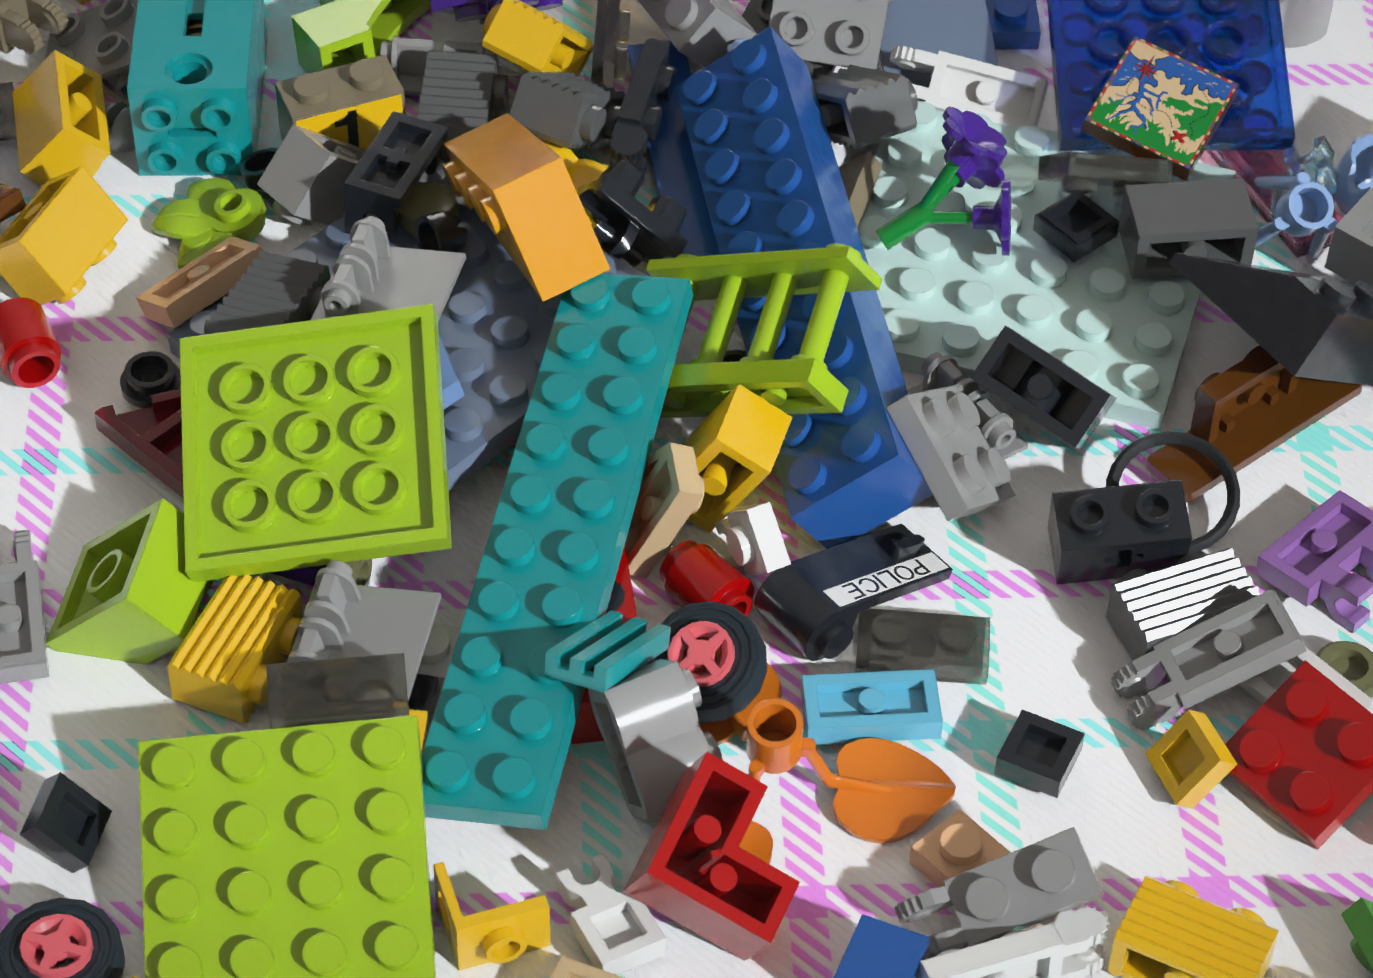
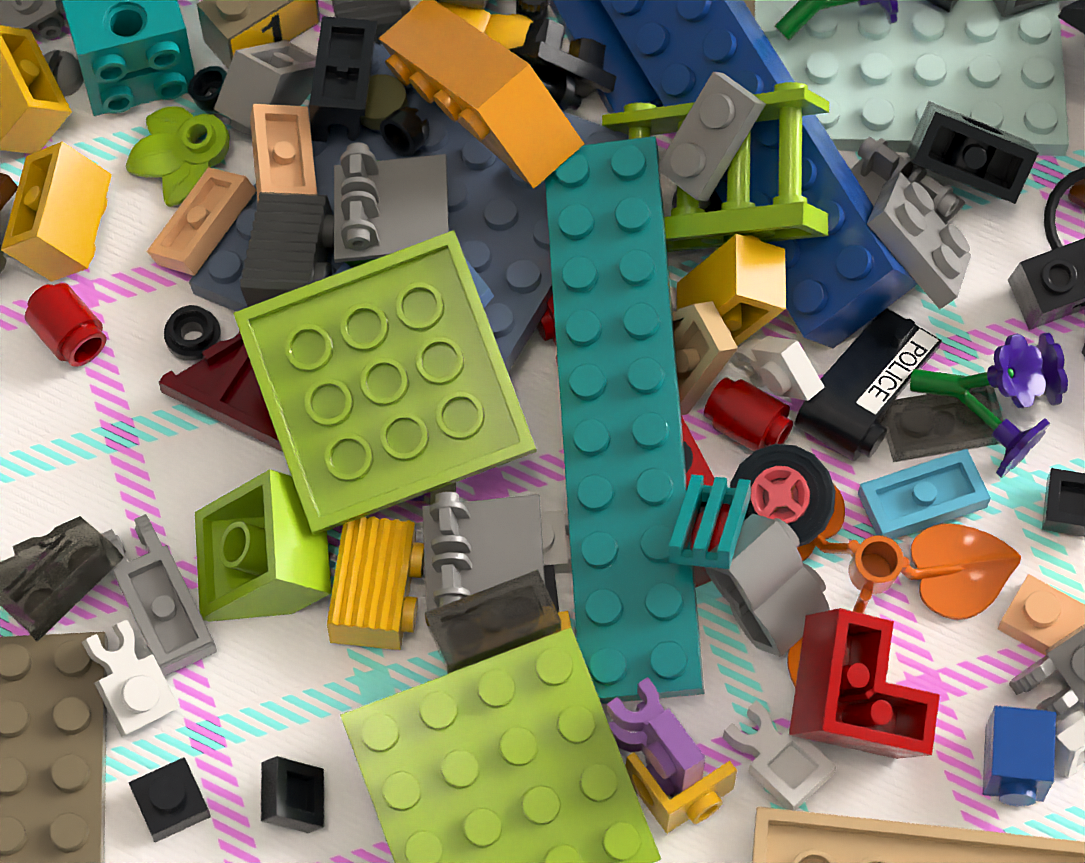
camera: 15 degrees left, 15 degrees up
none -> light nougat plate [250,104,317,201]
none -> medium lavender plate [607,677,706,798]
none -> light grey plate [658,72,766,201]
none -> dark purple plant [910,333,1068,478]

